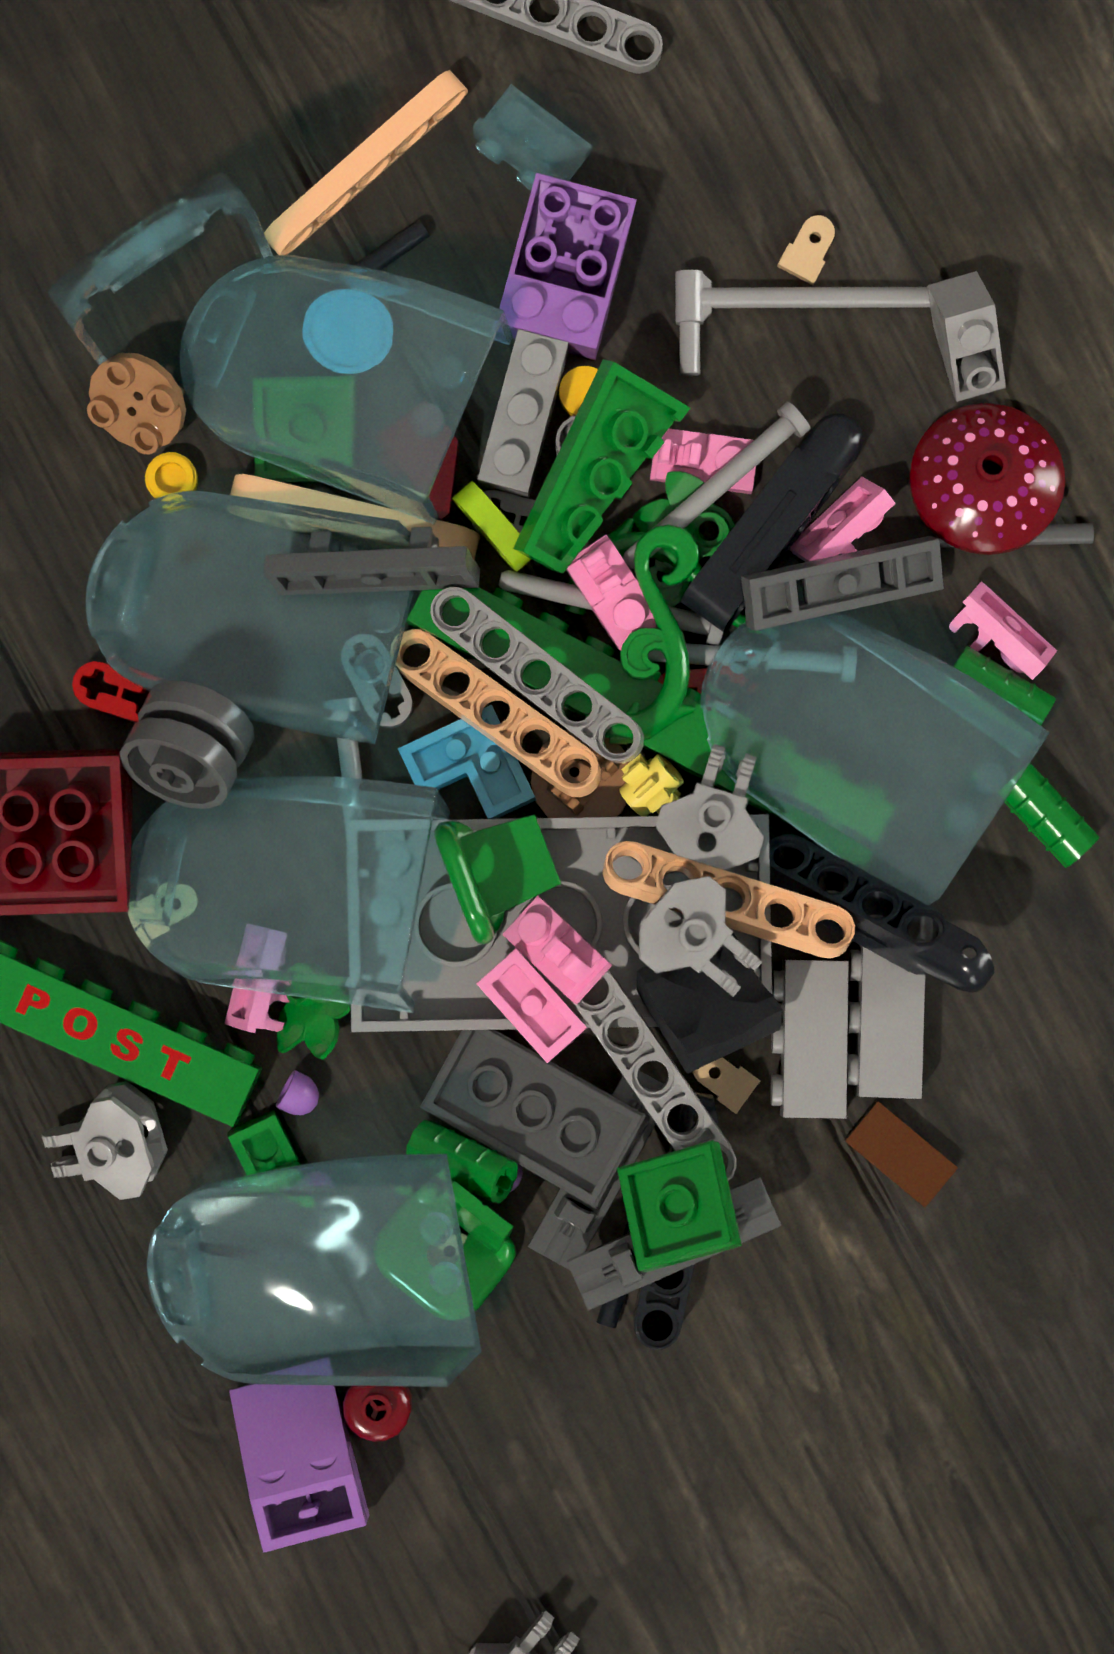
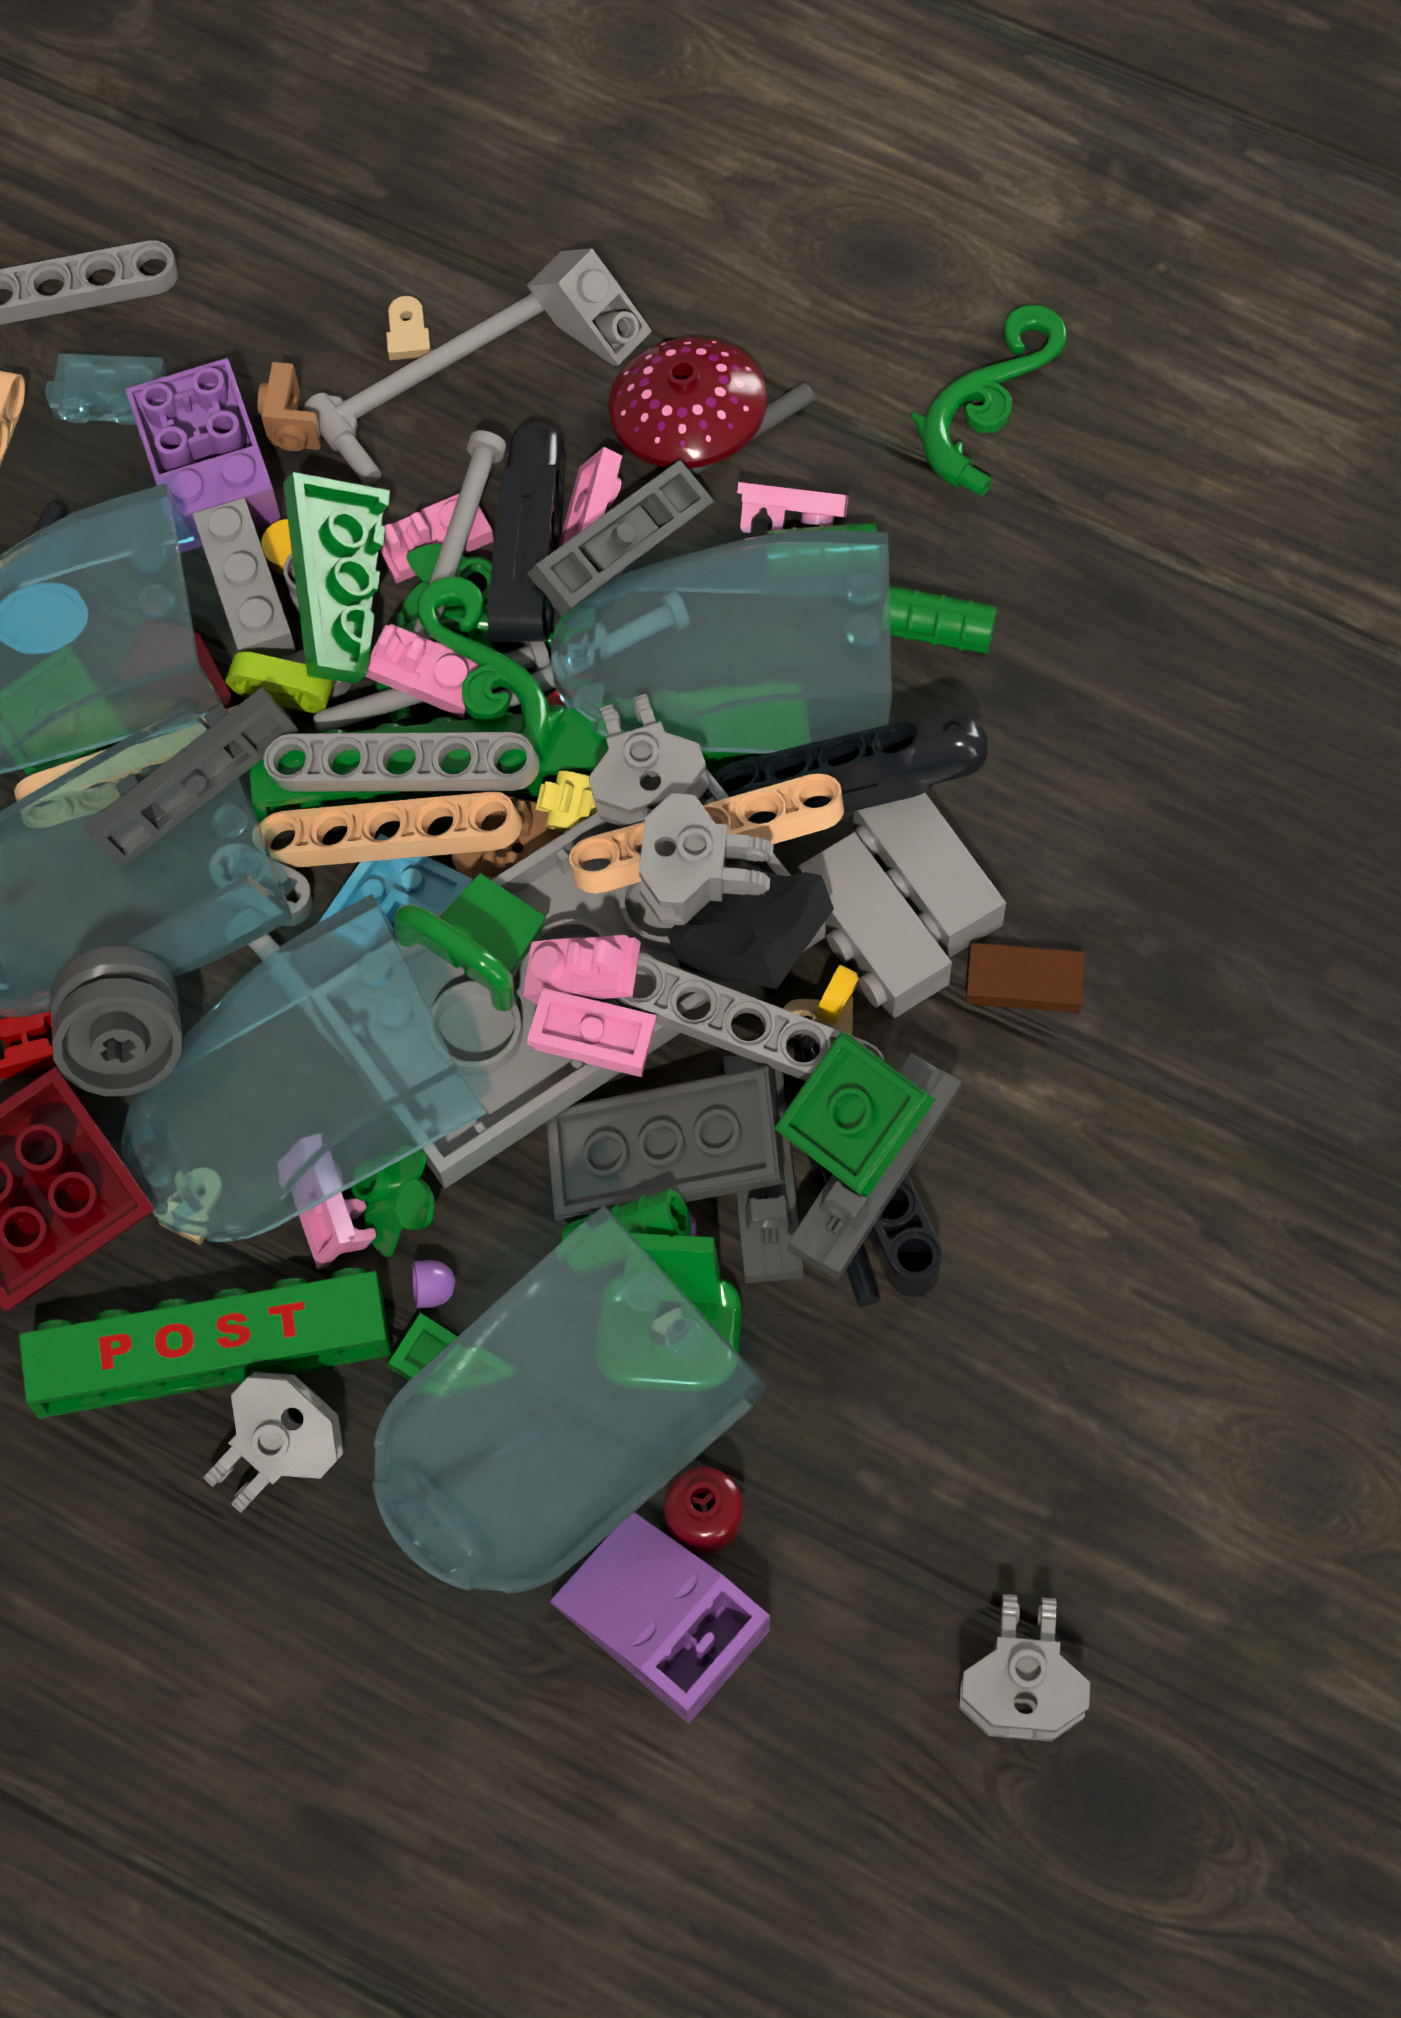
camera: 30 degrees left, 20 degrees down
none -> medium nougat bracket [258,362,322,451]
none -> yellow tile [814,965,859,1025]

